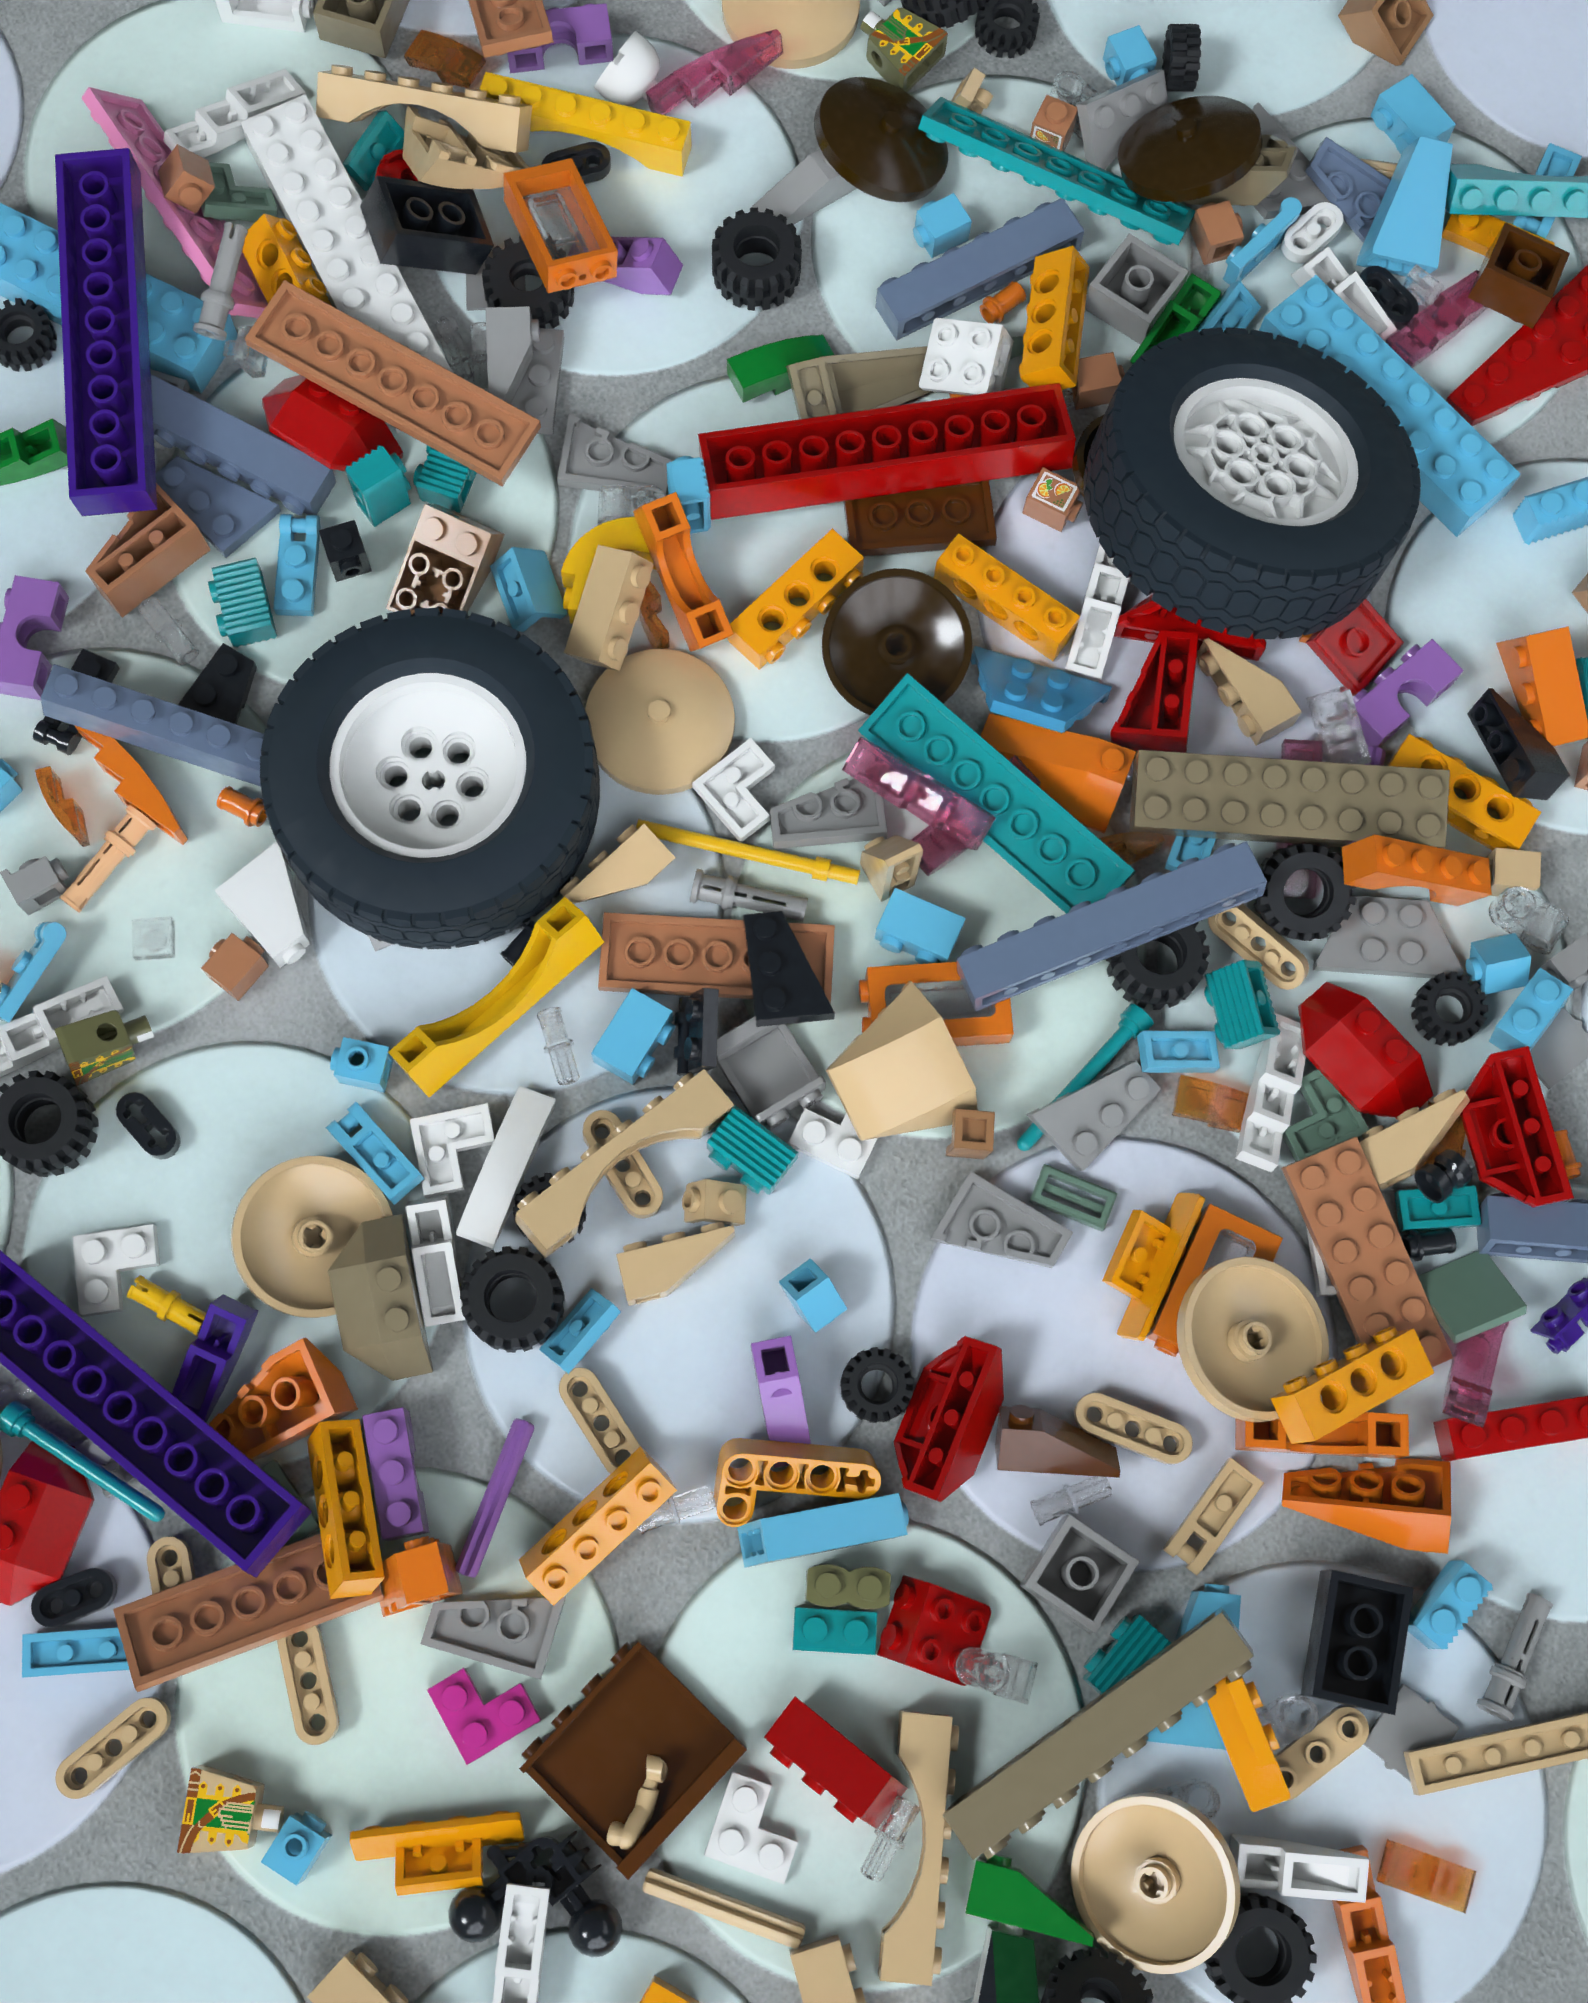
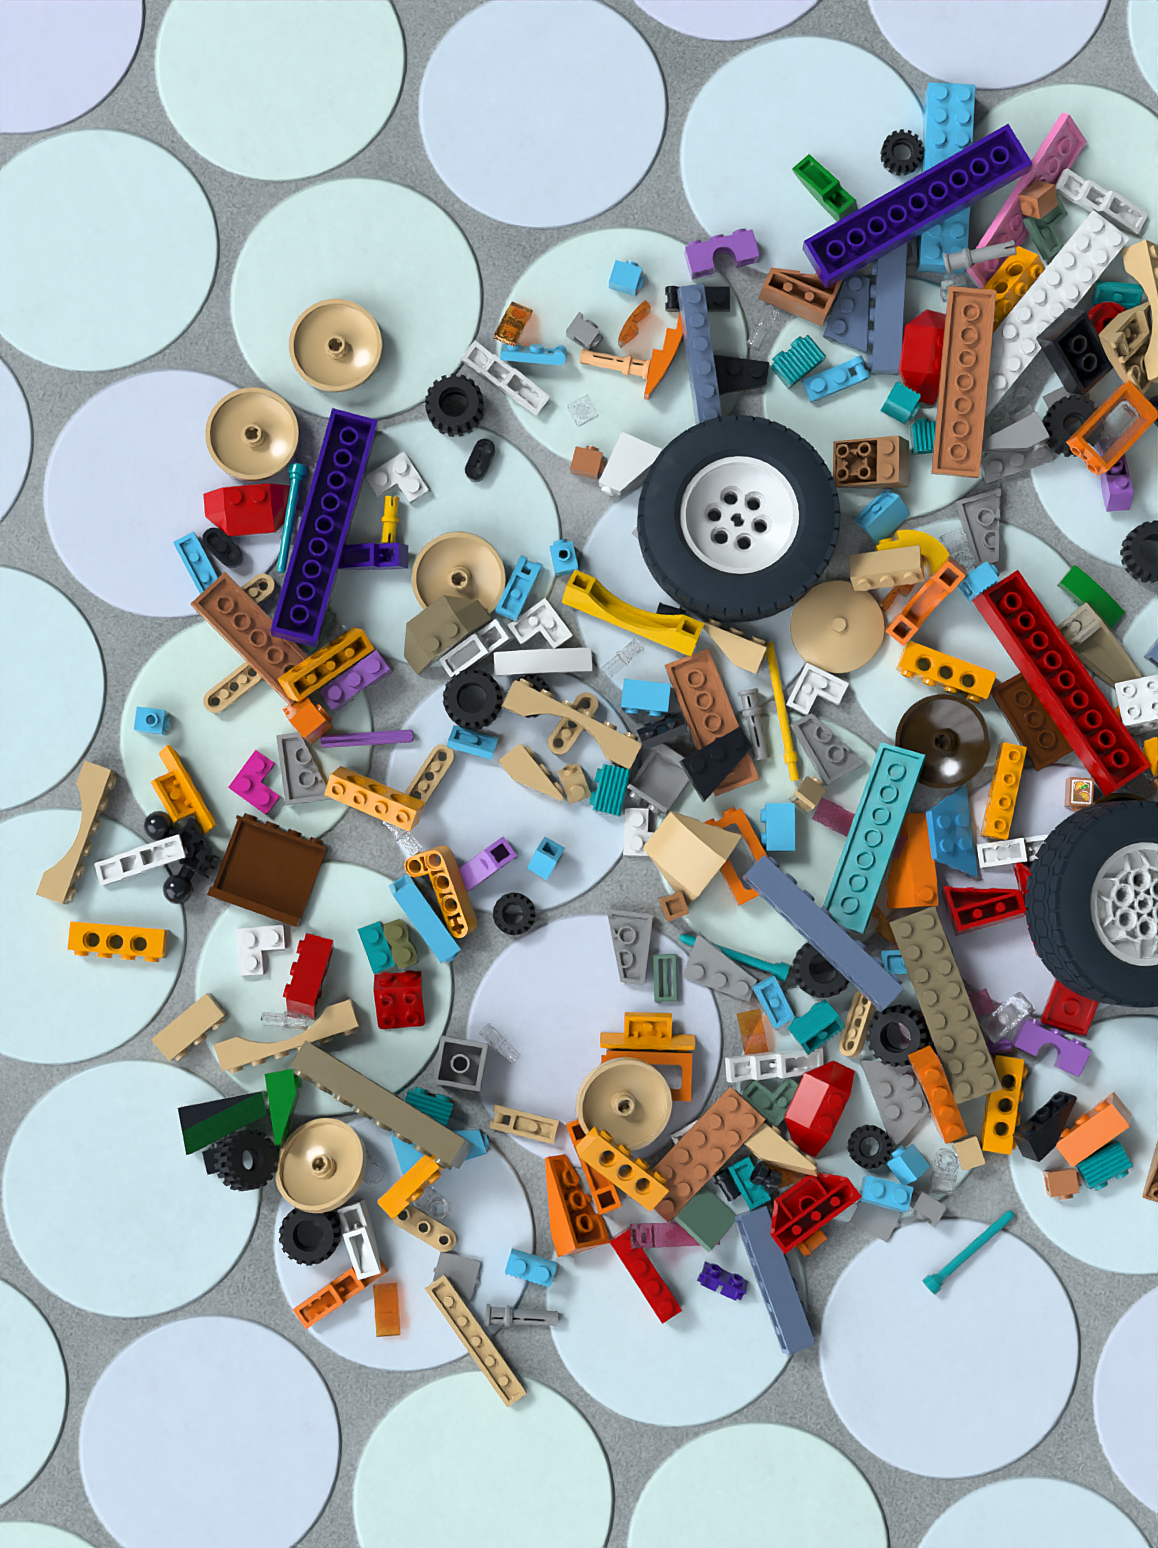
camera: 75 degrees right, 10 degrees up
olive torso [54,1010,154,1086] -> none
tan plate [55,1697,171,1799] -> none
torso [177,1765,285,1854] -> none
orange wedge [209,1338,358,1462] -> none
orange pin [217,786,267,827] -> none
black brick [319,520,372,582] -> none
tan arm [607,1754,668,1850] -> none
tan axle [643,1868,805,1949] -> none
clear pink slope [842,737,996,850] -> none
red wedge [894,1336,1004,1503] -> none
clear piece [955,1647,1038,1704] -> none
reddish brown slope [995,1405,1120,1478] -> none
tan plate [1074,1393,1193,1465] -> none
tan slope [1197,638,1302,746] -> none
black brick [1301,1570,1414,1715] -> none

